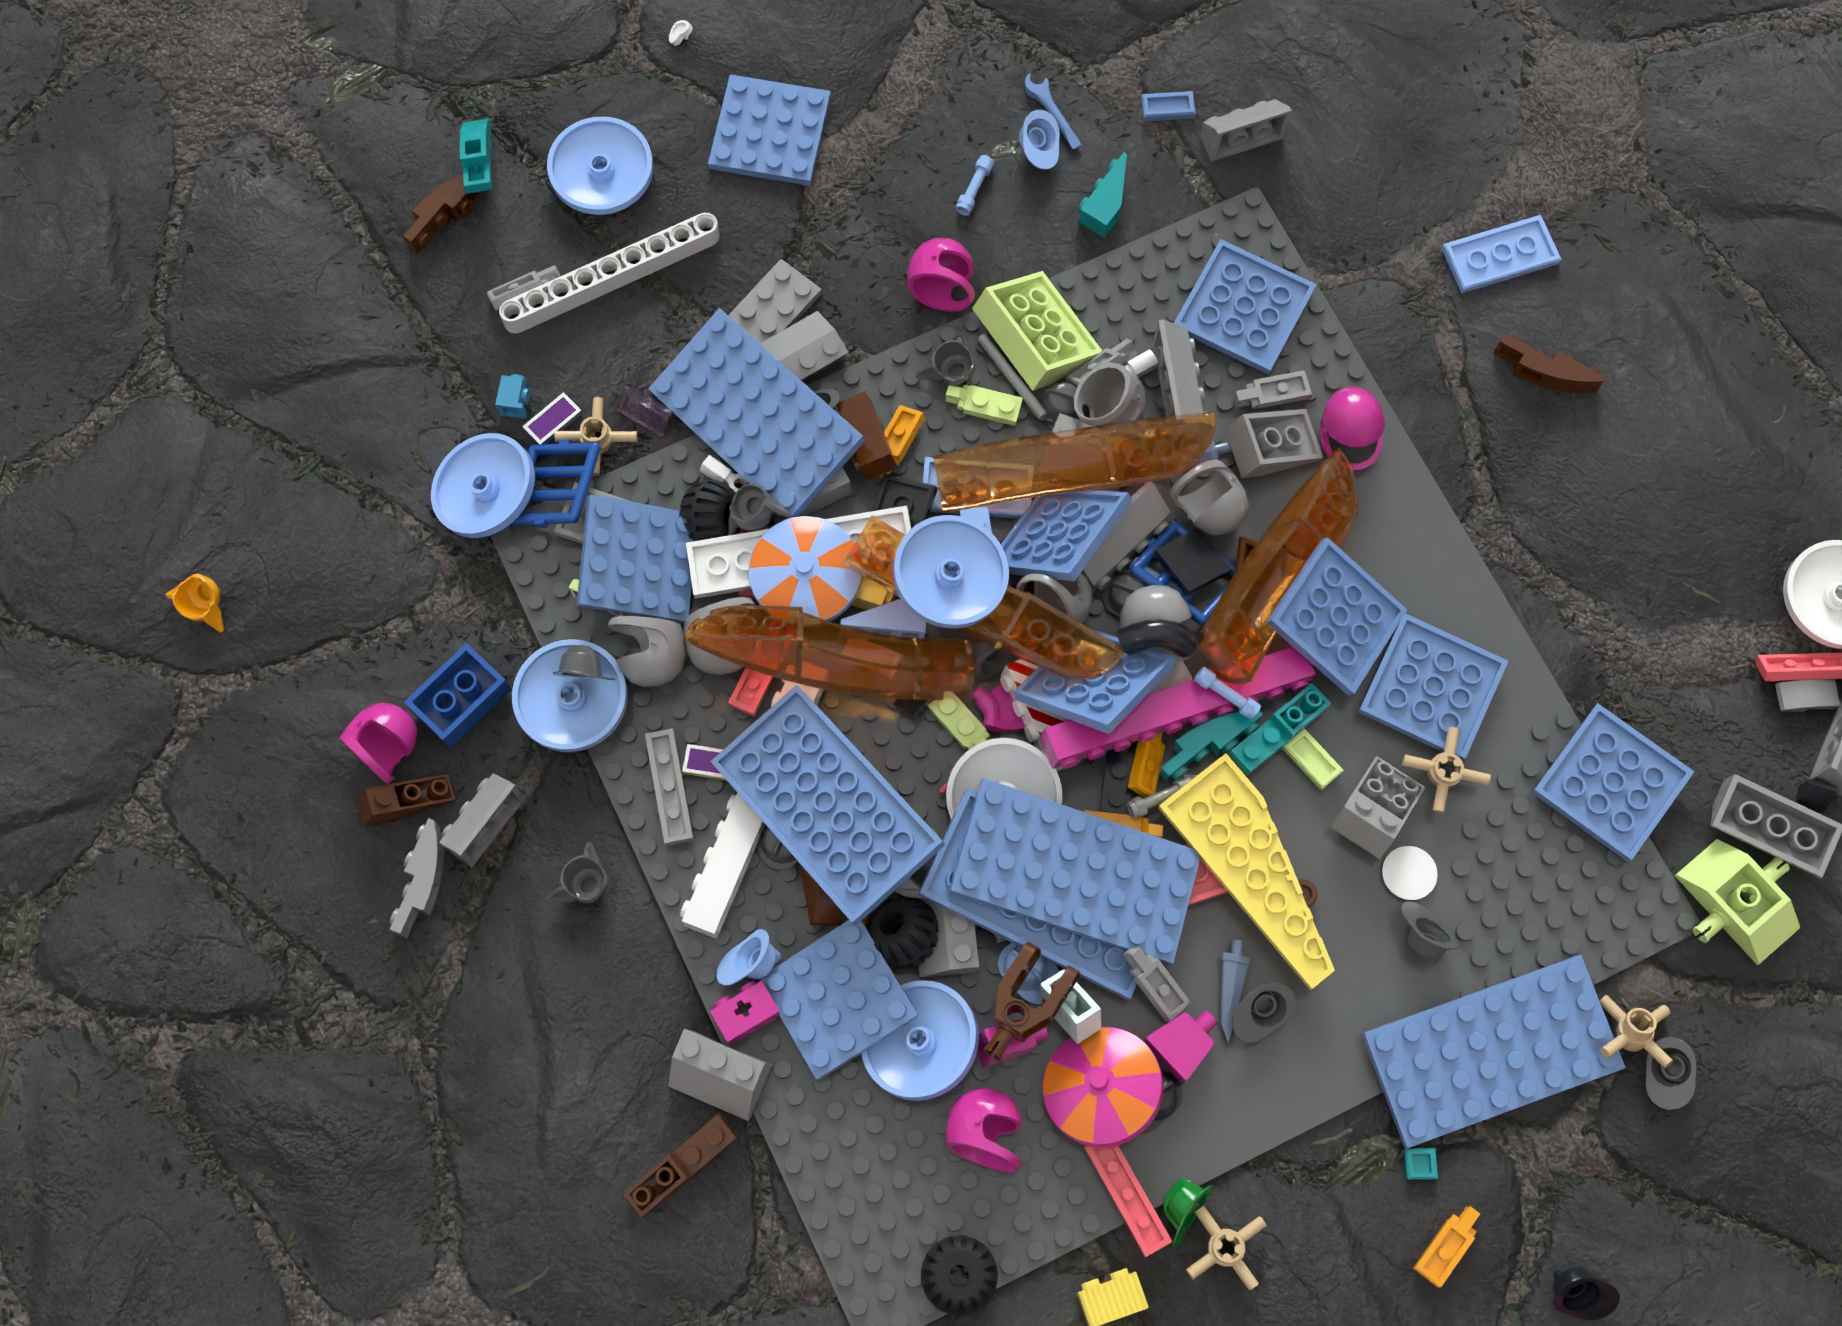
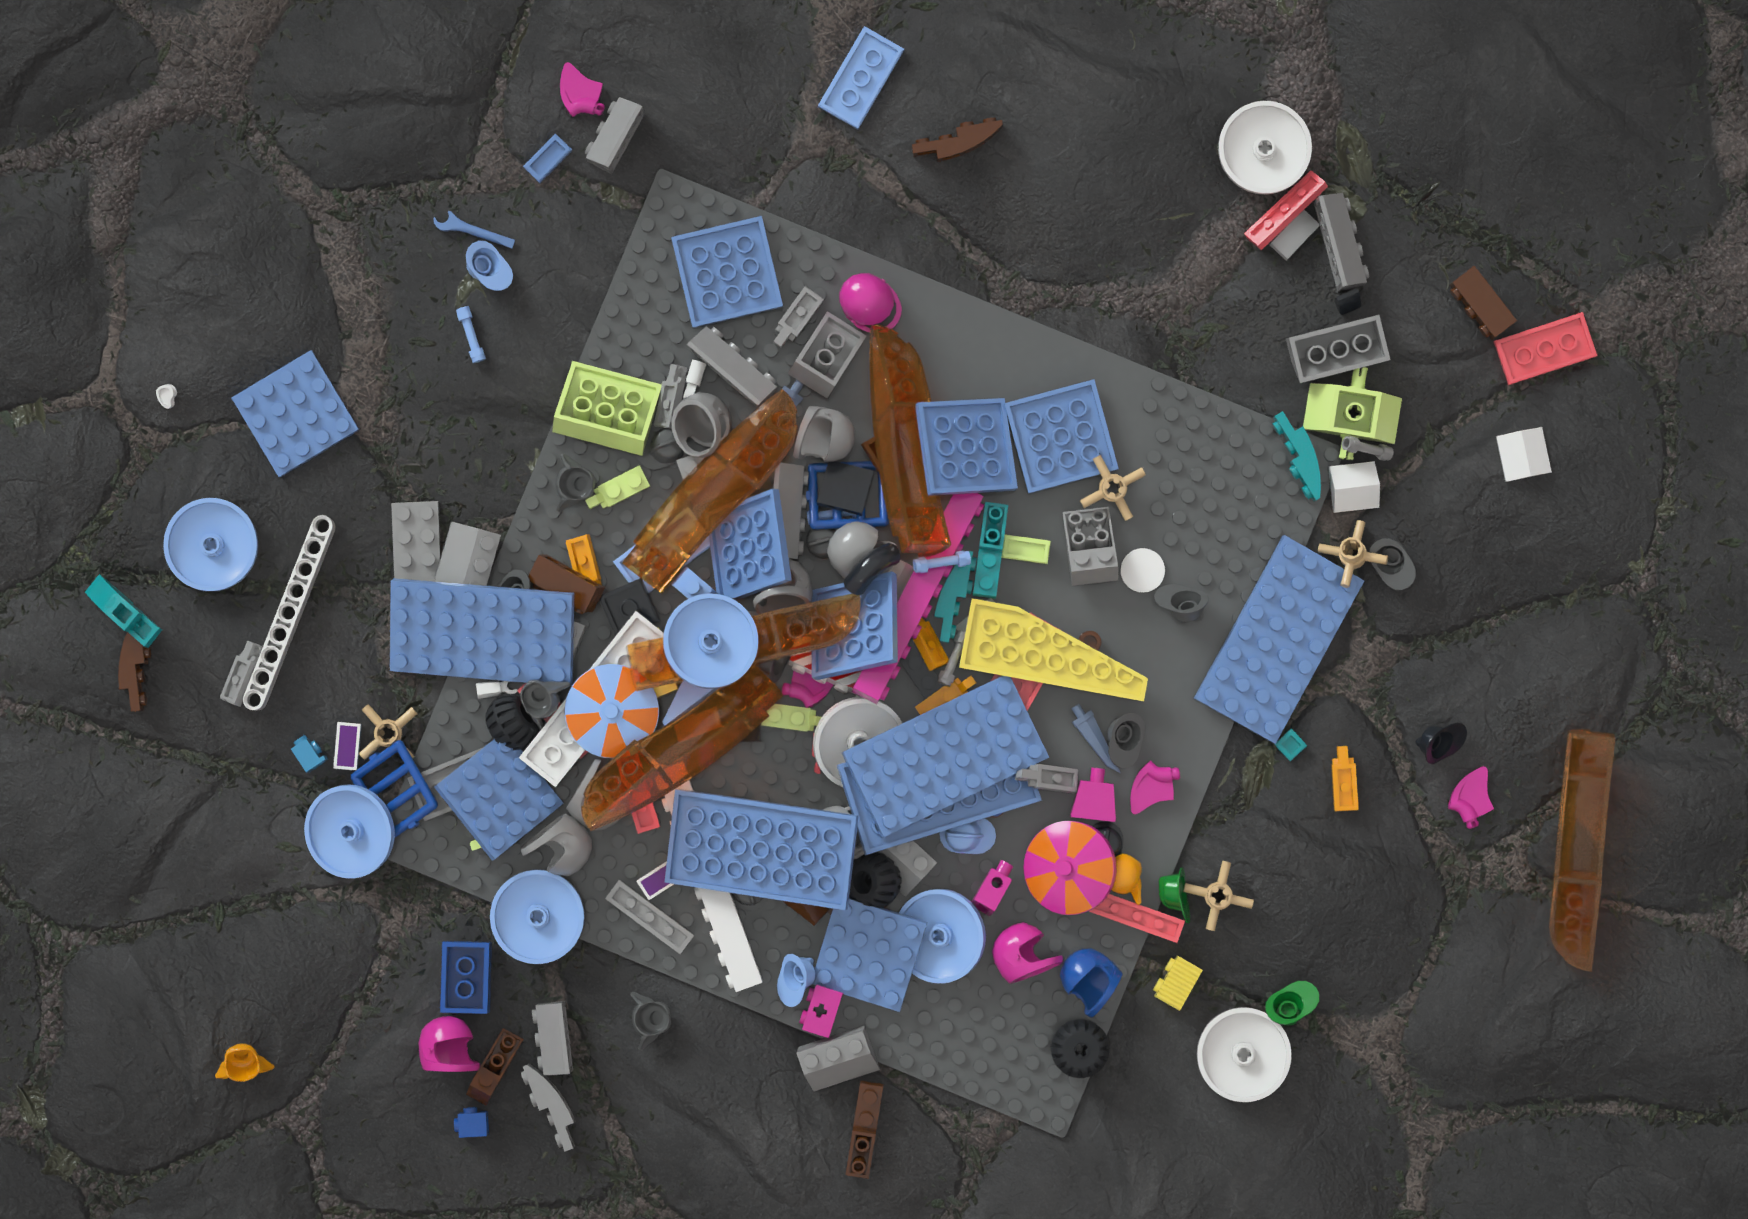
camera: 40 degrees left, 15 degrees up
dark grey piece [553,645,616,680] -> none
clear purple plate [617,385,674,437] -> none
dark pink piece [907,238,975,312] -> none
light grey bar [977,334,1048,420] -> none
reddish brown piece [983,941,1080,1061] -> none
light aqua brick [1040,969,1101,1044] -> none
teal slope [1078,152,1127,238] -> none
medium blue plate [1532,703,1694,862] -> none
none -> blue brick [454,1107,489,1138]
none -> dark pink arm [560,62,605,117]
none -> blue piece [1060,948,1123,1018]
none -> light orange piece [1111,854,1142,905]
none -> dark pink arm [1130,760,1180,814]
none -> teal slope [1272,411,1321,502]
none -> white slope [1328,461,1380,513]
none -> light grey bar [1342,436,1393,461]

